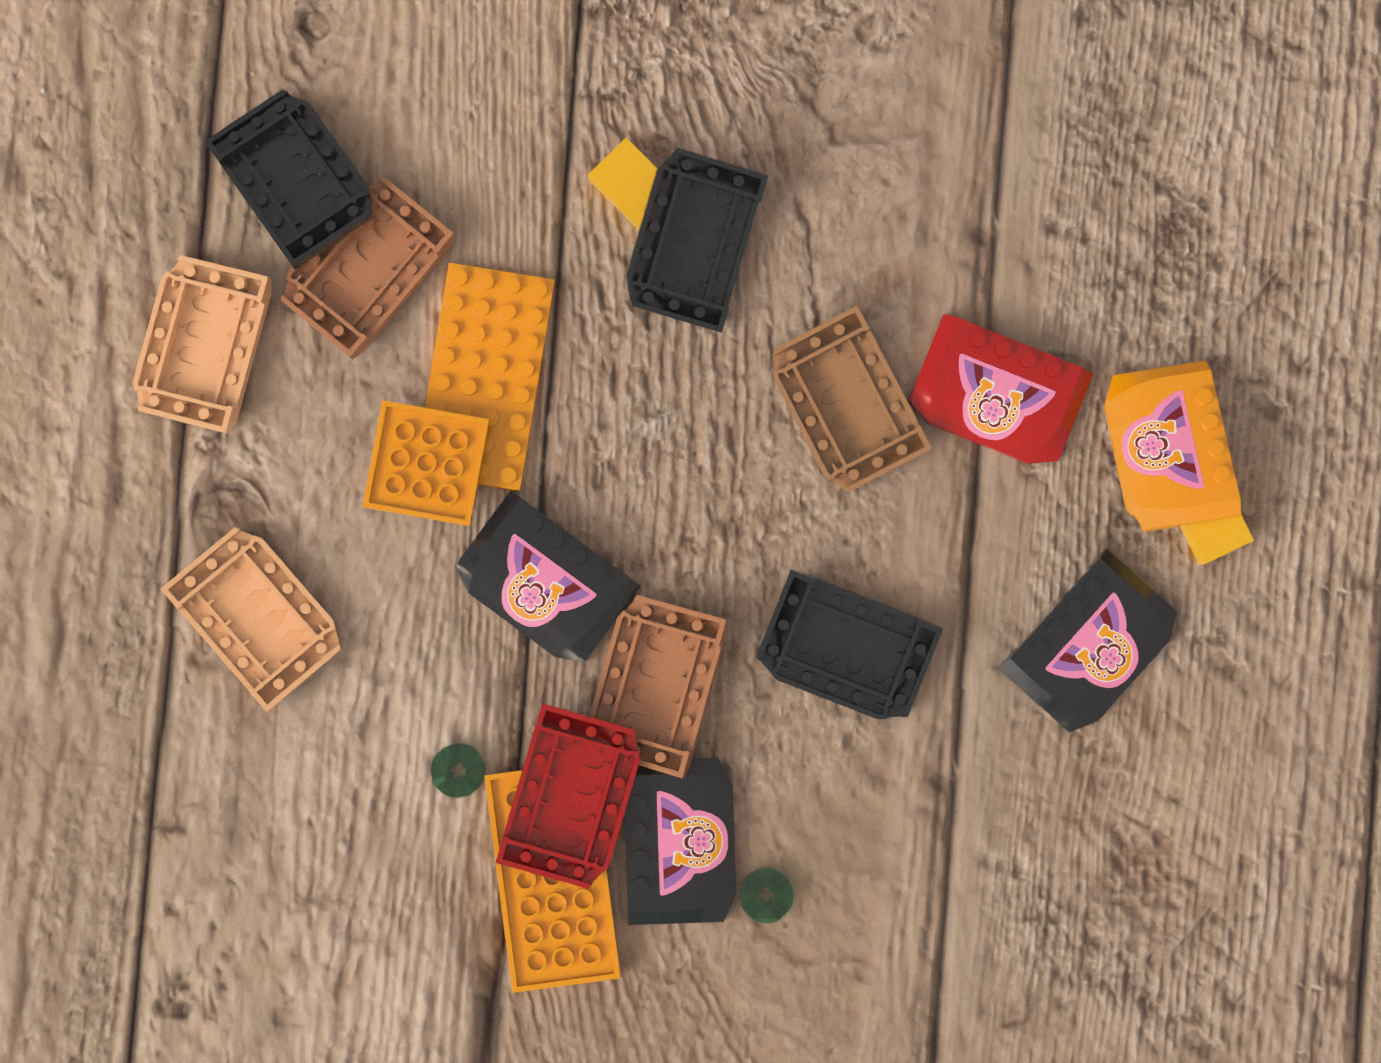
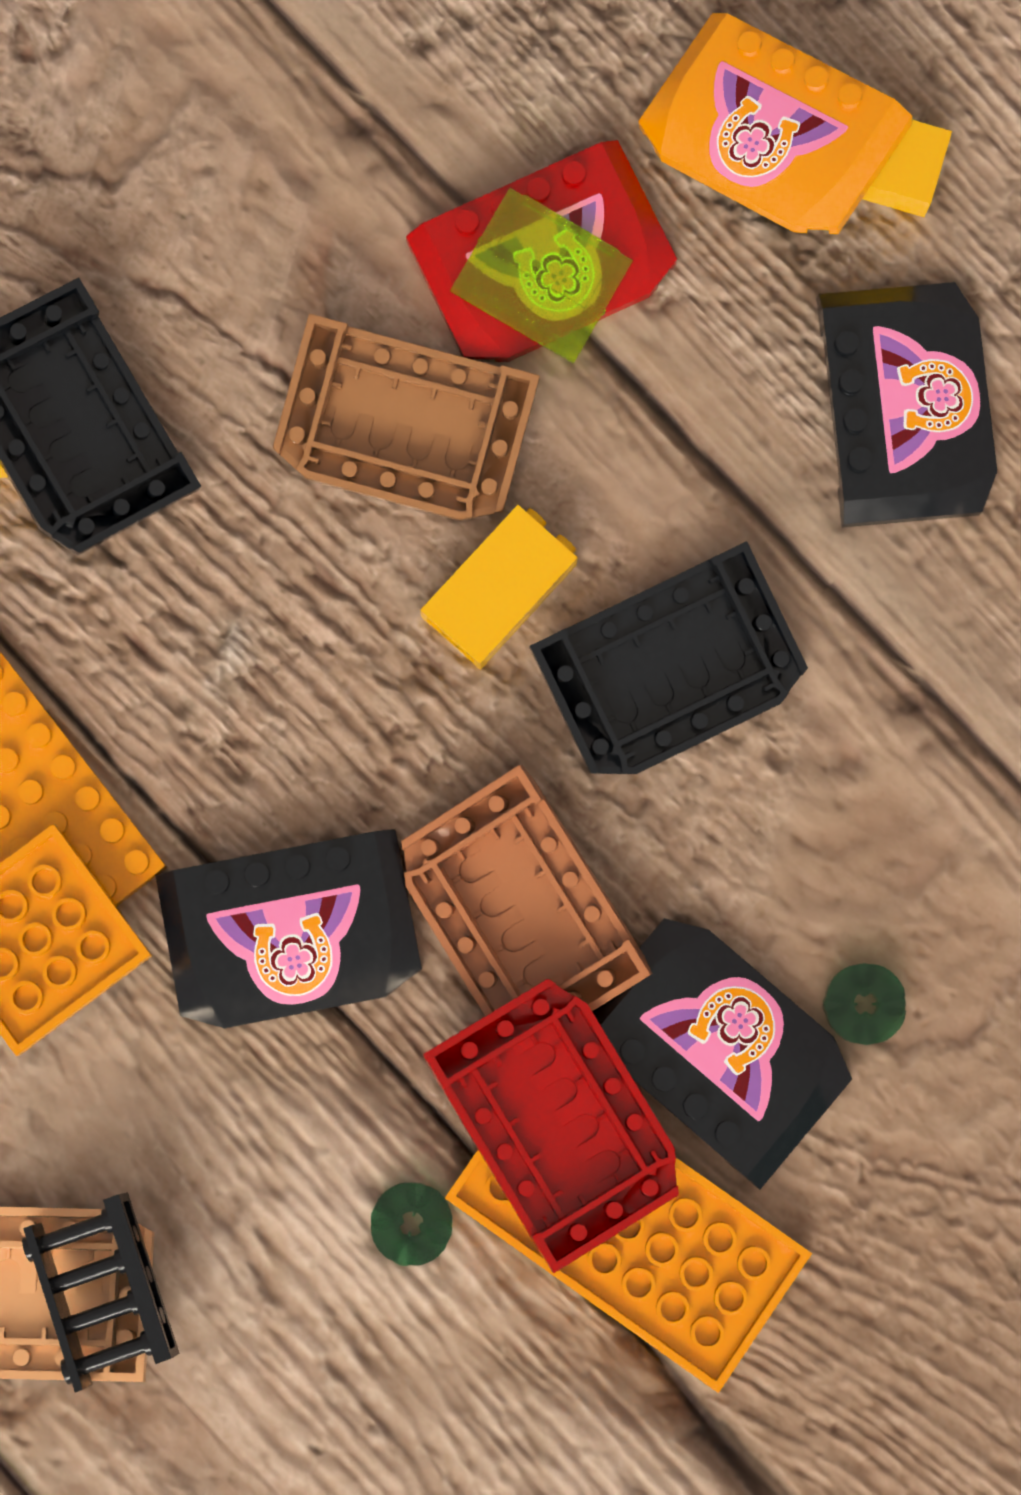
camera: 50 degrees left, 5 degrees down
none -> black fence [22,1192,180,1392]
none -> yellow brick [420,505,578,670]
none -> clear neon green piece [450,188,633,364]

